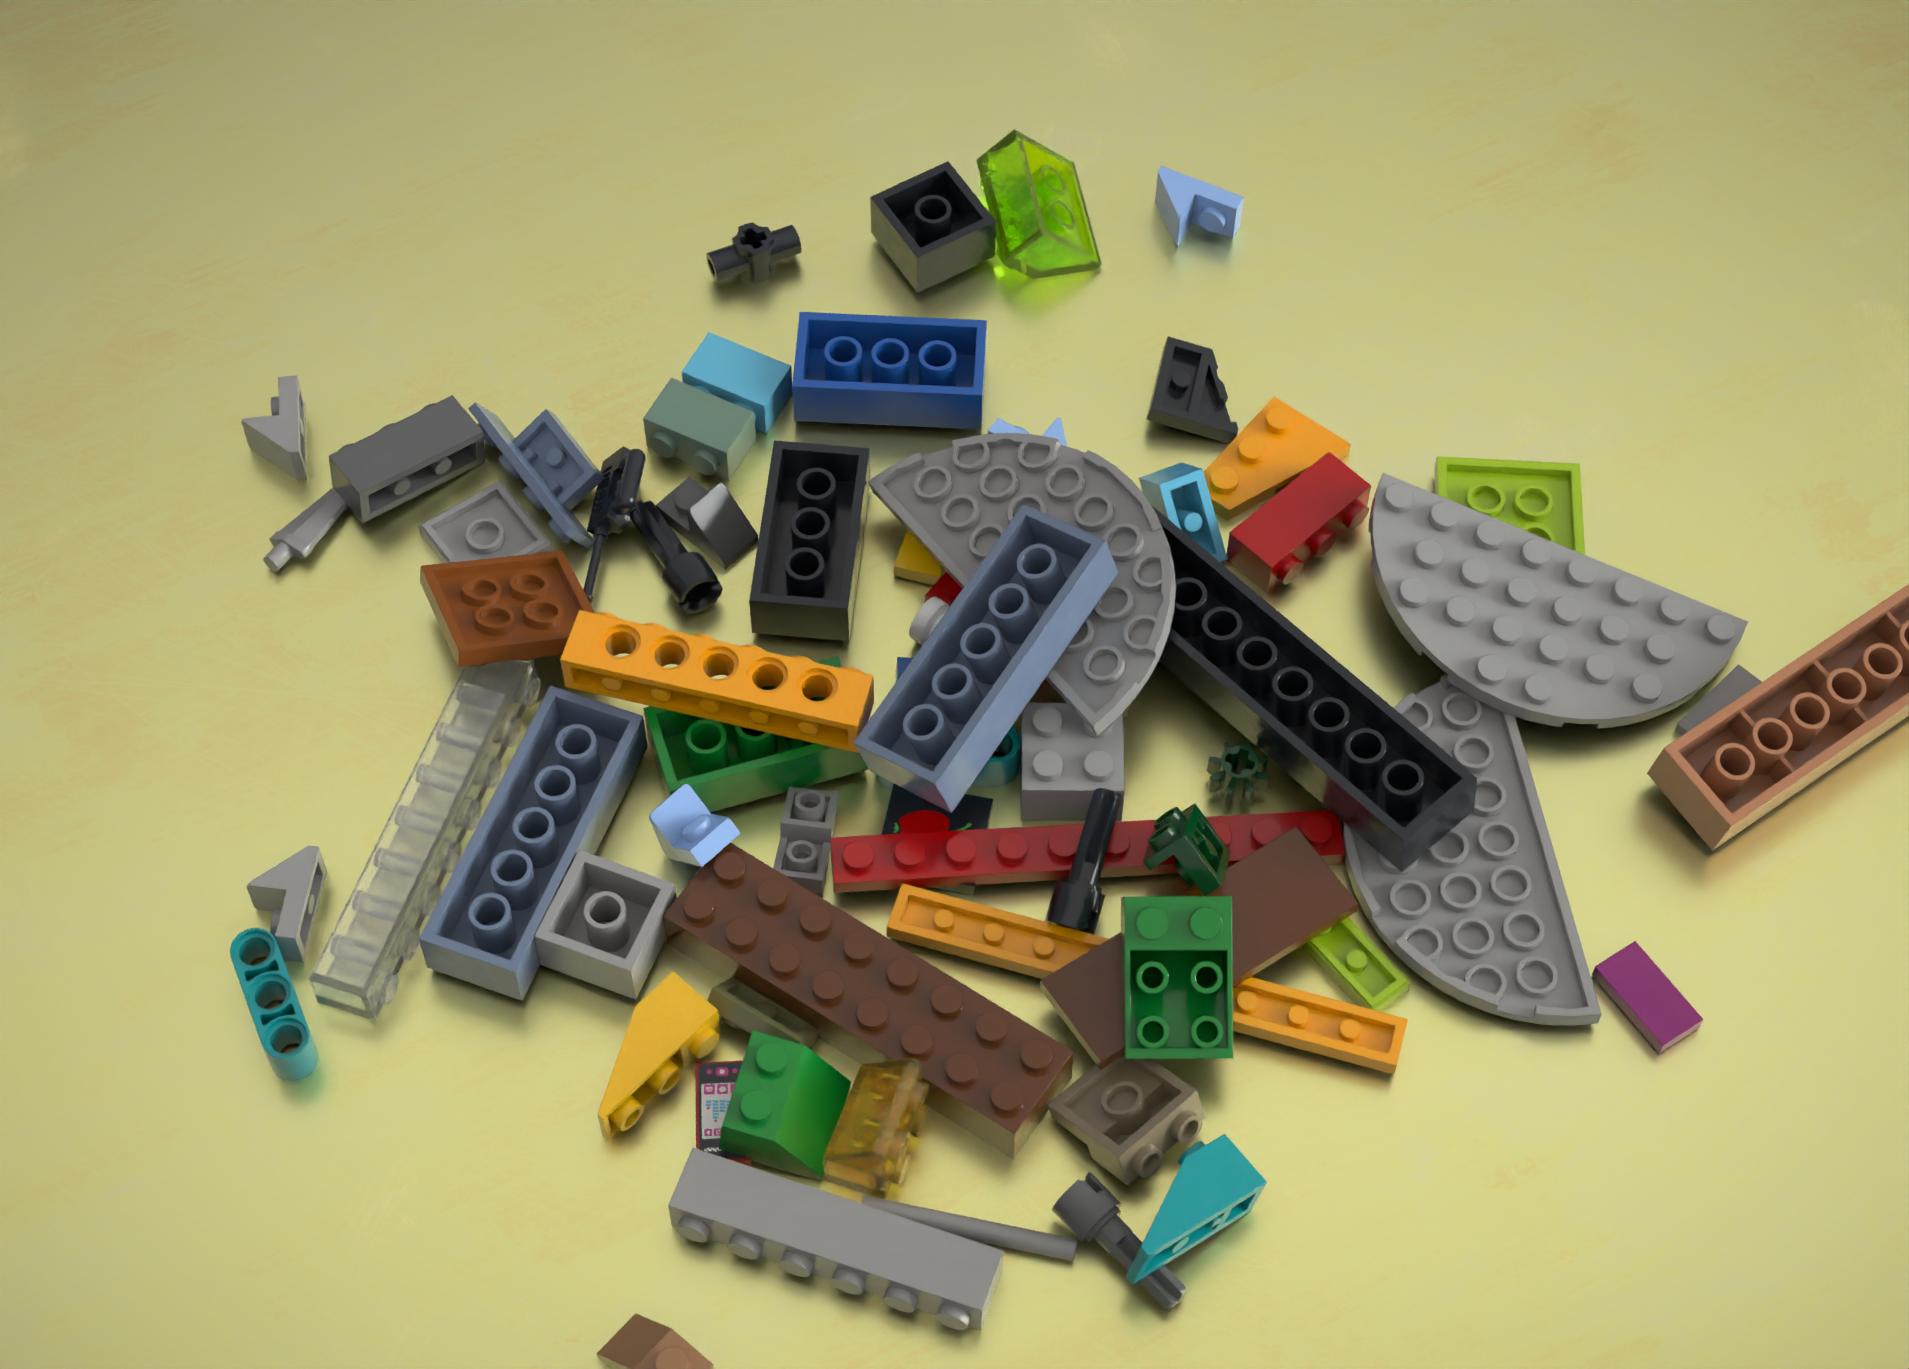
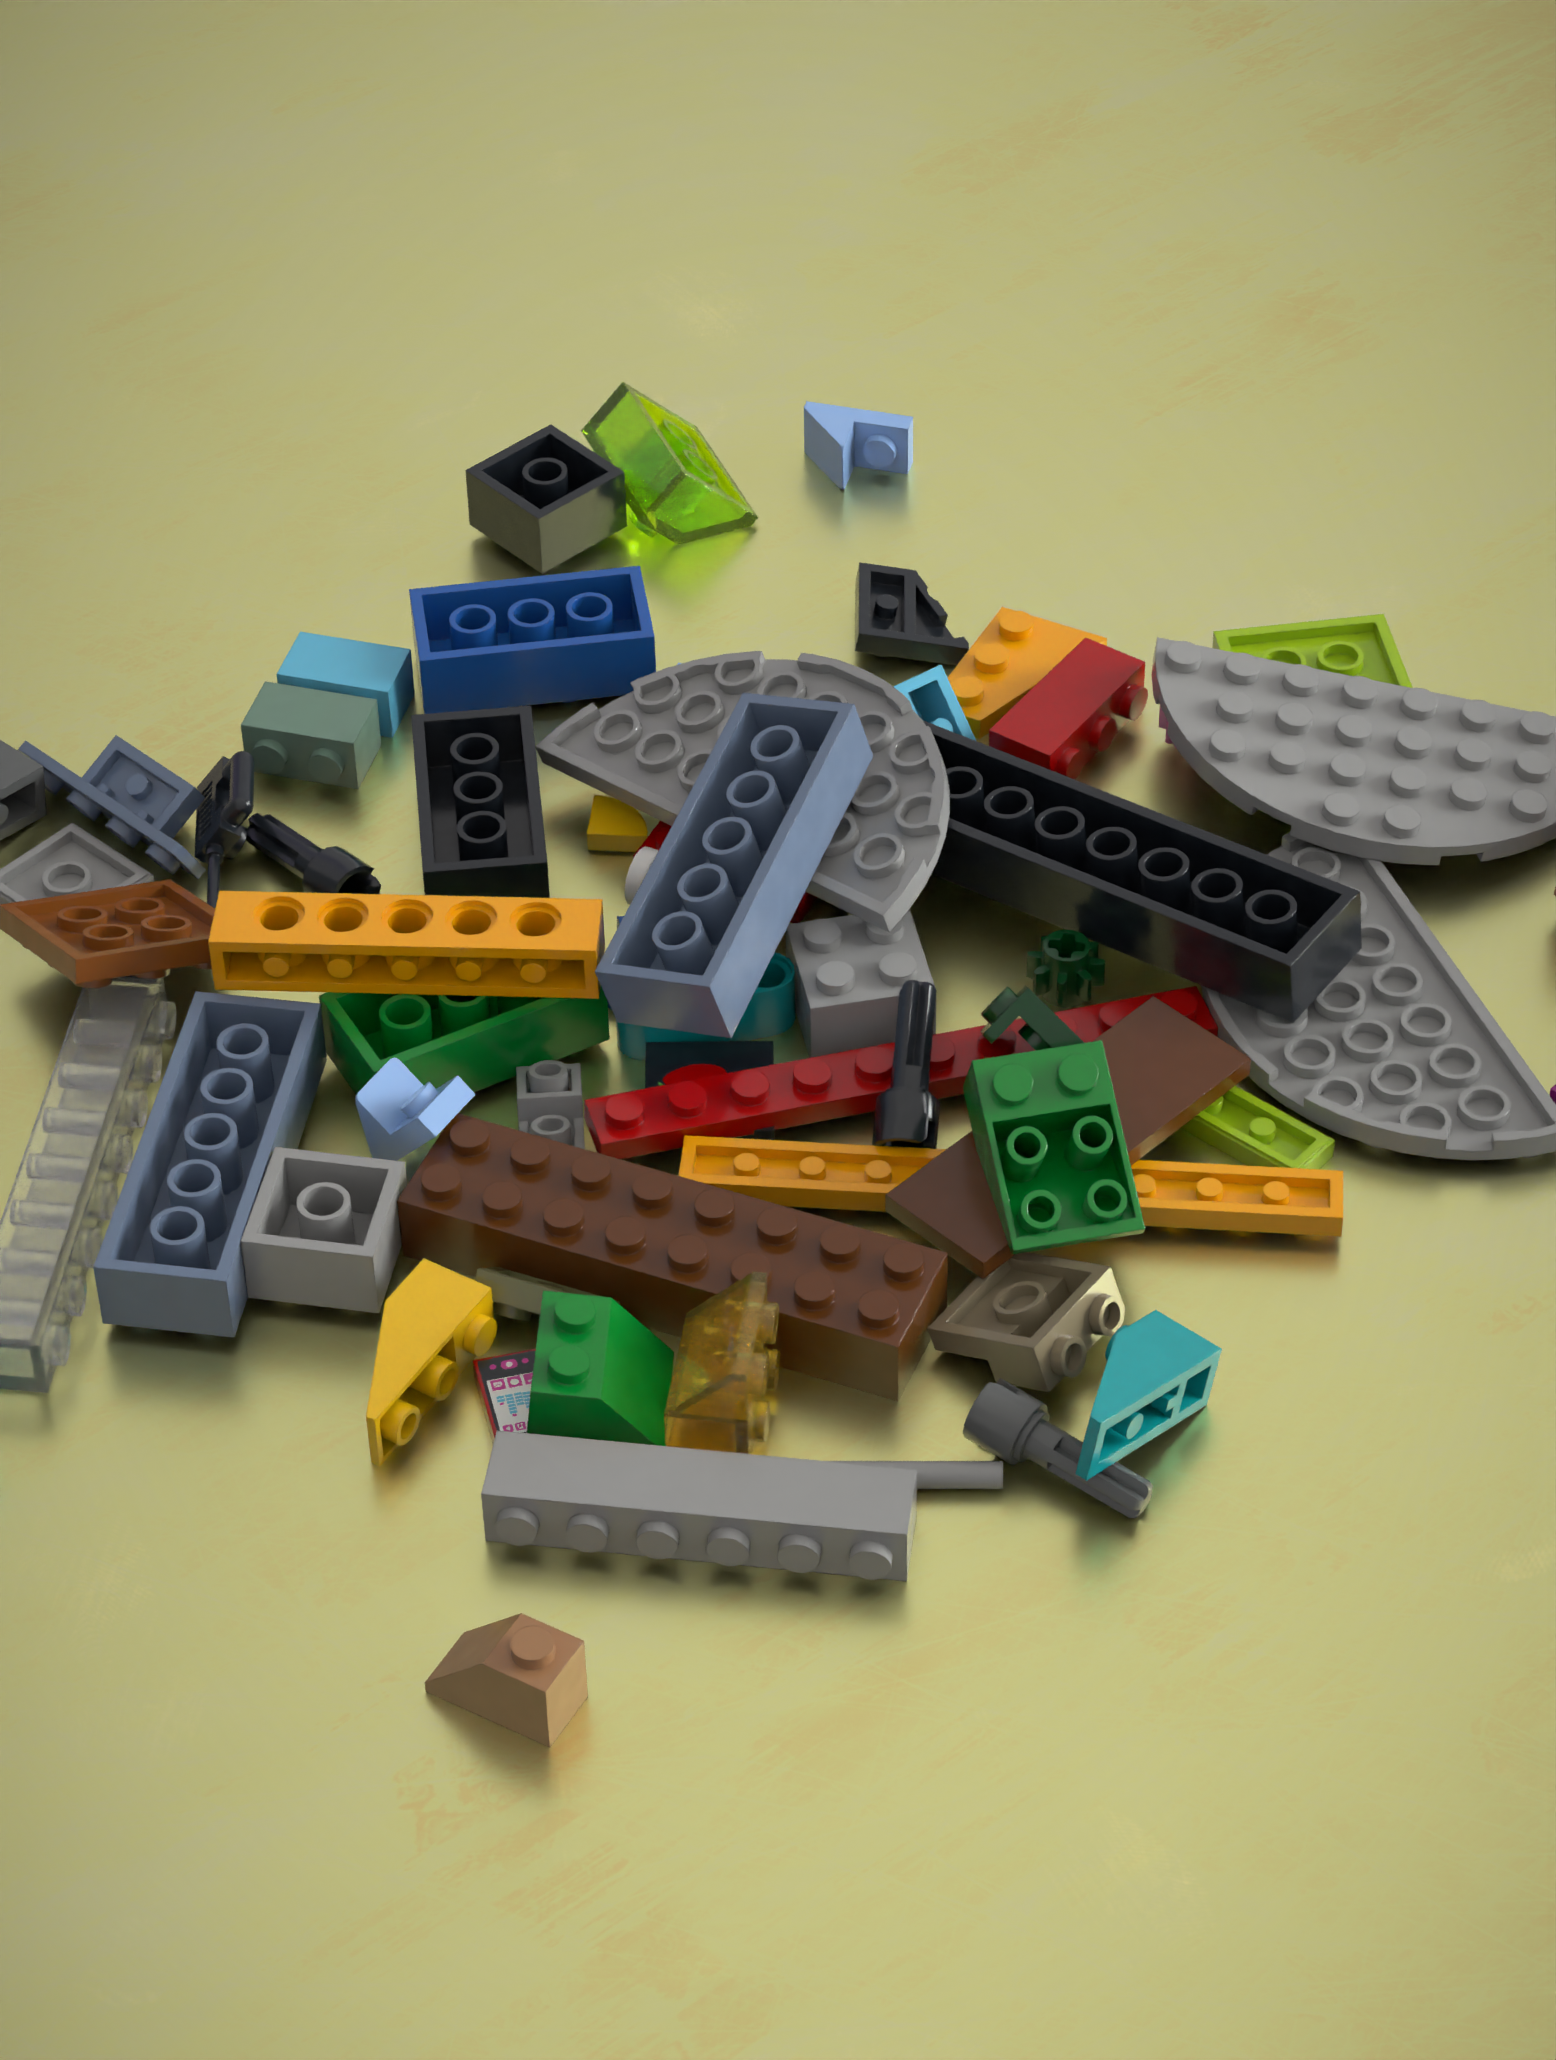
camera: 10 degrees left, 15 degrees down
dark grey slope [656,476,759,569] -> none
black axle [706,222,802,284] -> none

